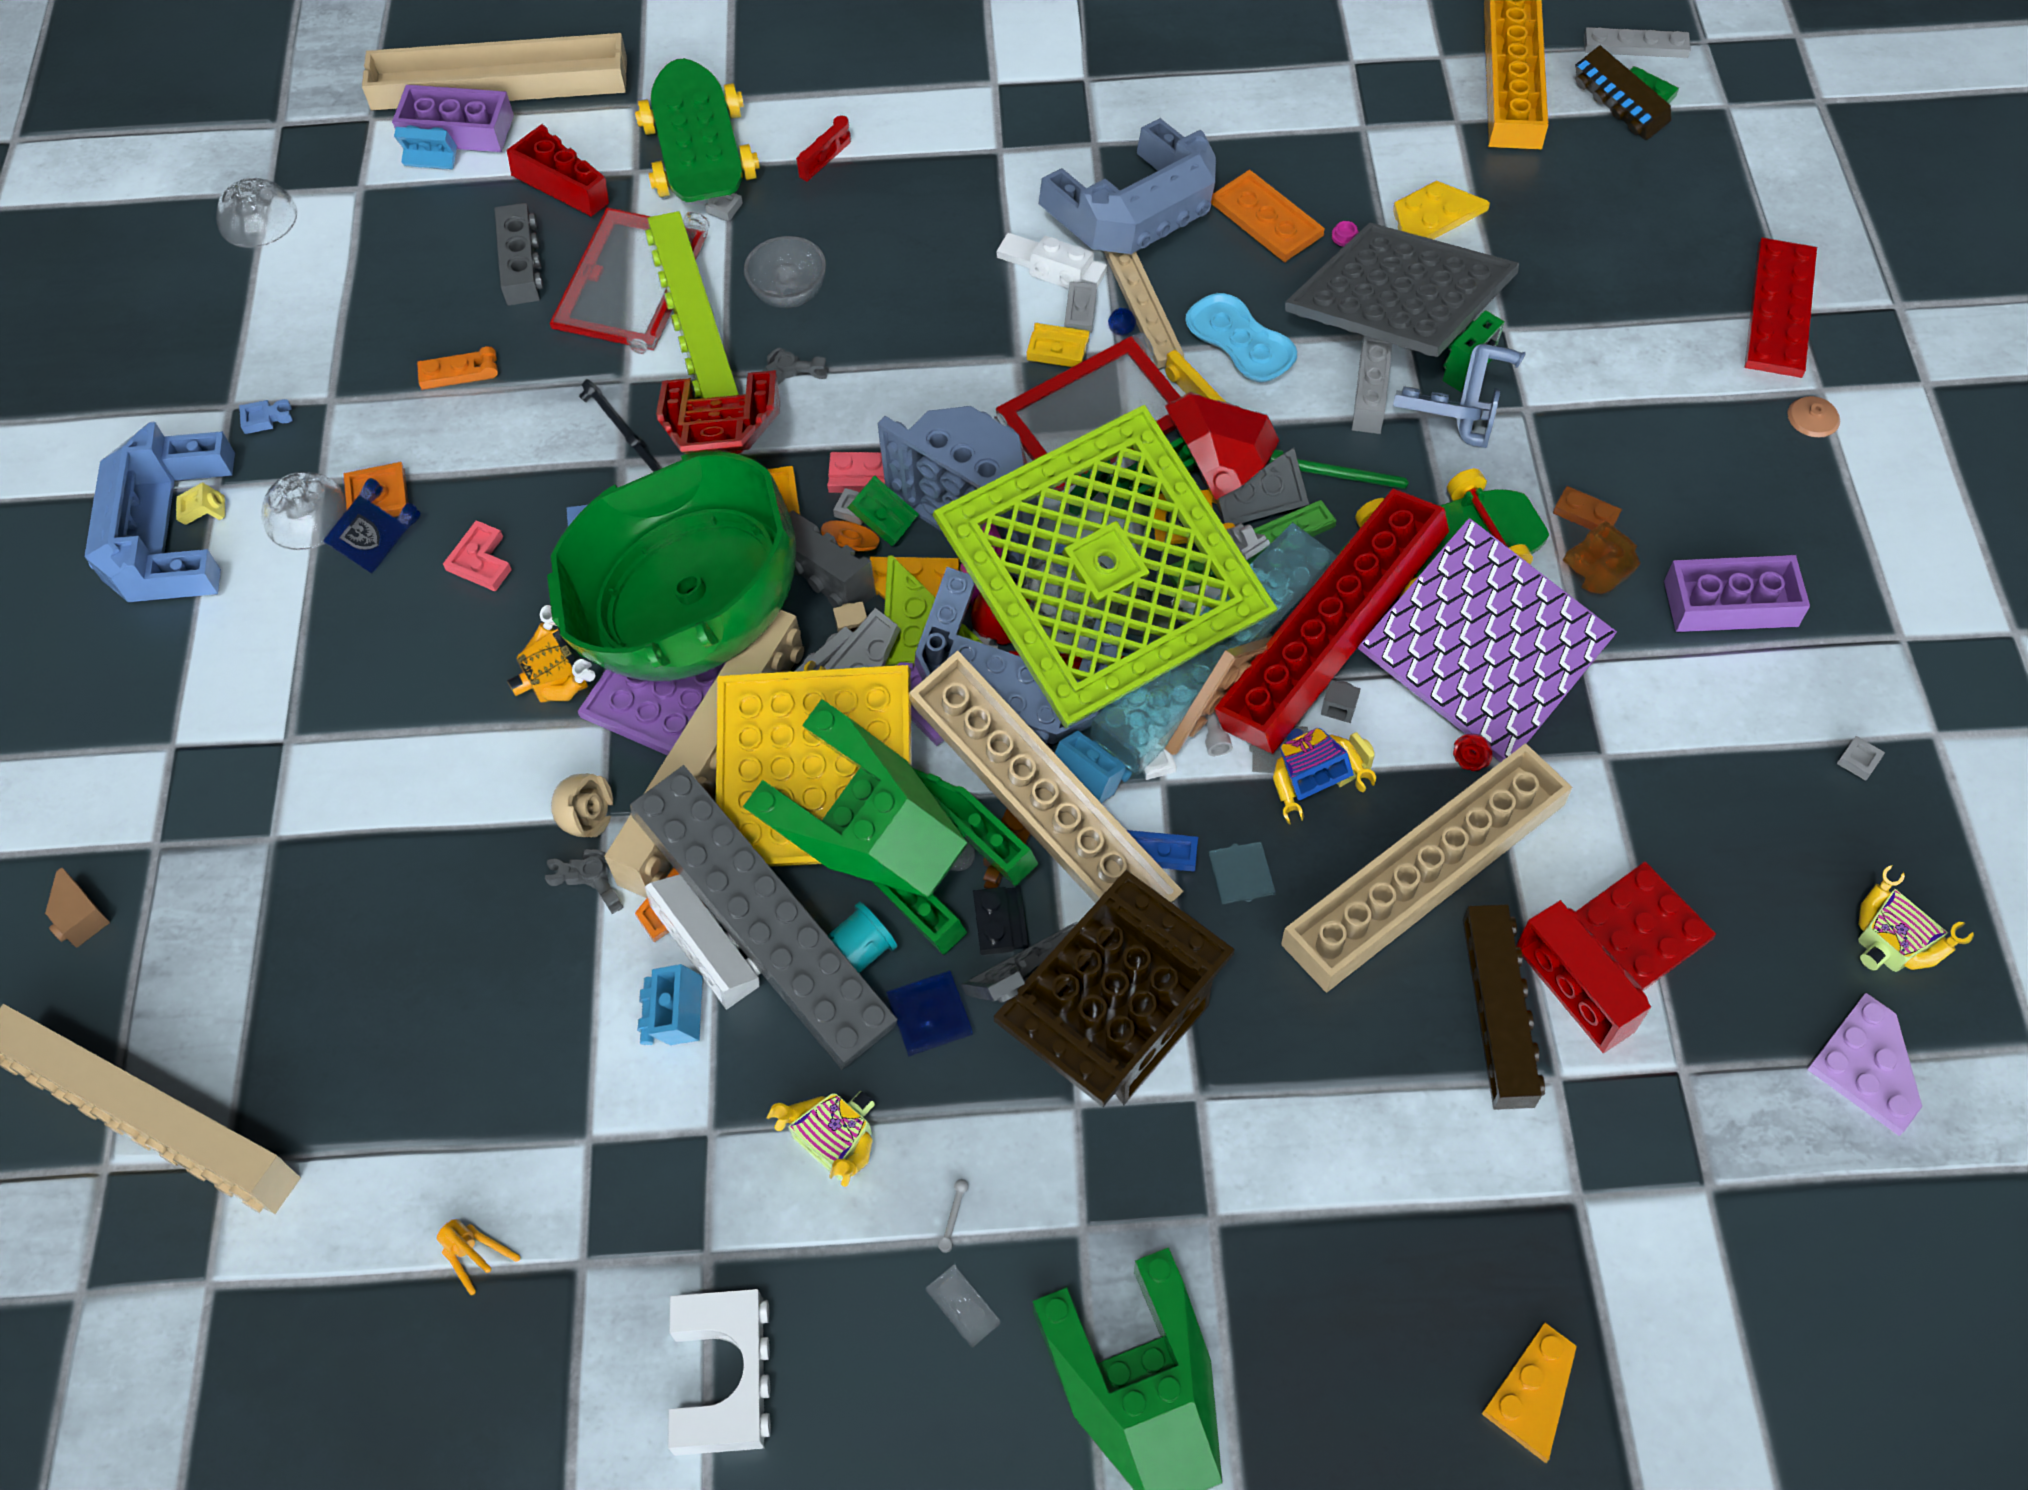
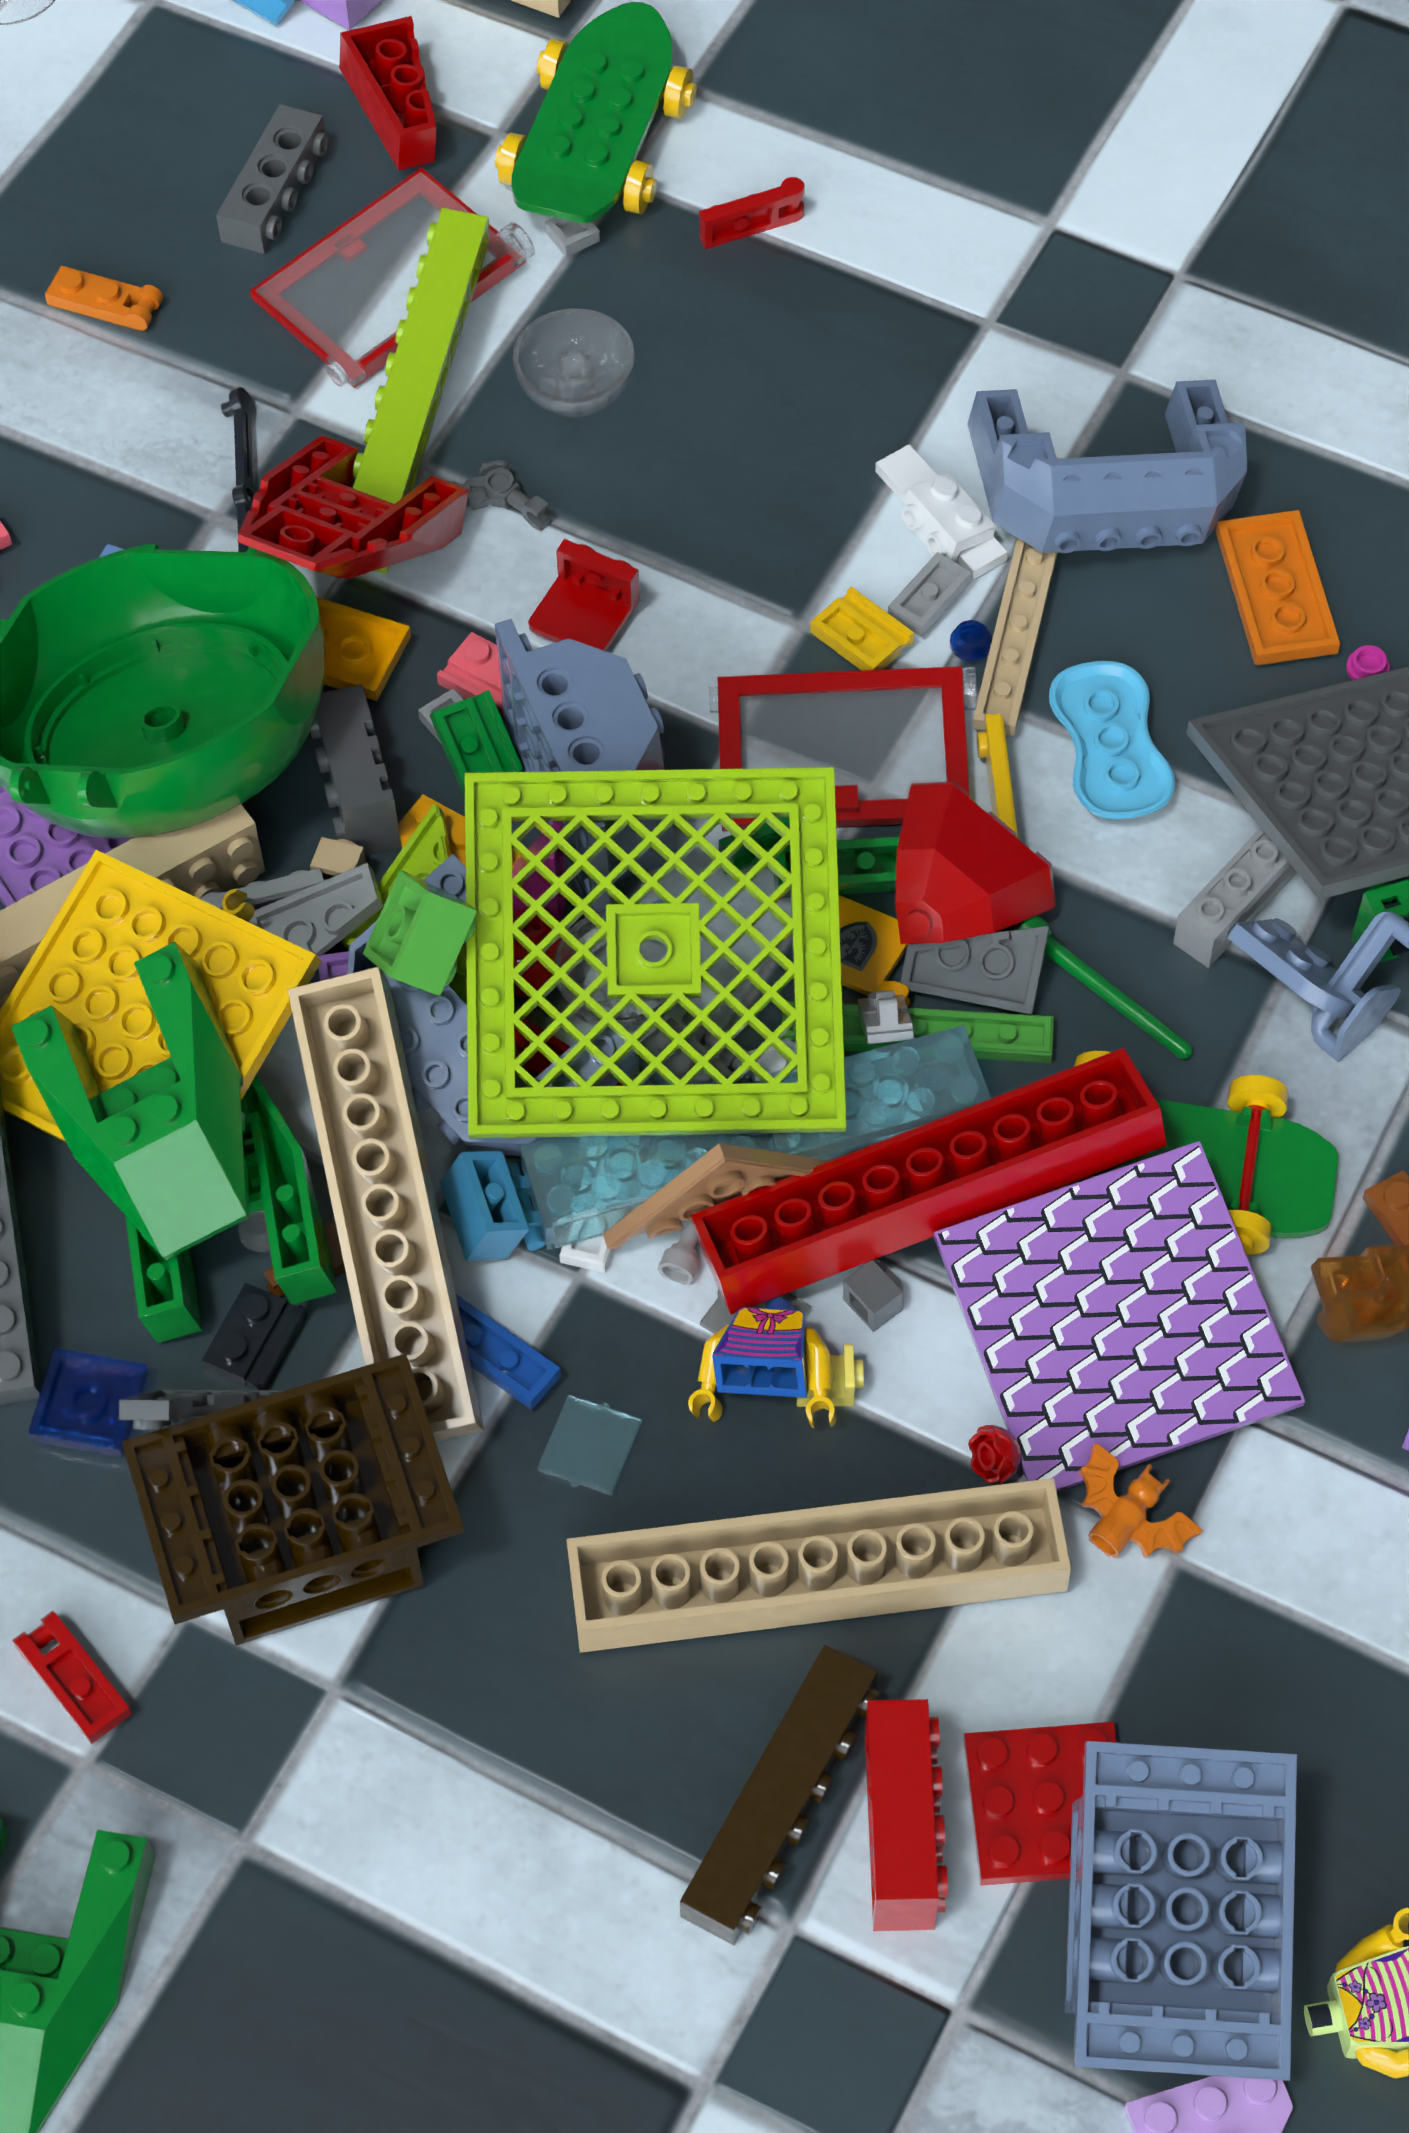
camera: 30 degrees right, 0 degrees up
orange dish [821,520,879,551] -> none
teal piece [827,901,898,973] -> none
none -> red plate [12,1610,132,1745]
none -> bright green slope [363,870,477,996]
none -> red bracket [528,538,640,651]
none -> sand blue wedge [1065,1741,1297,2081]
none -> orange animal [1078,1443,1202,1558]

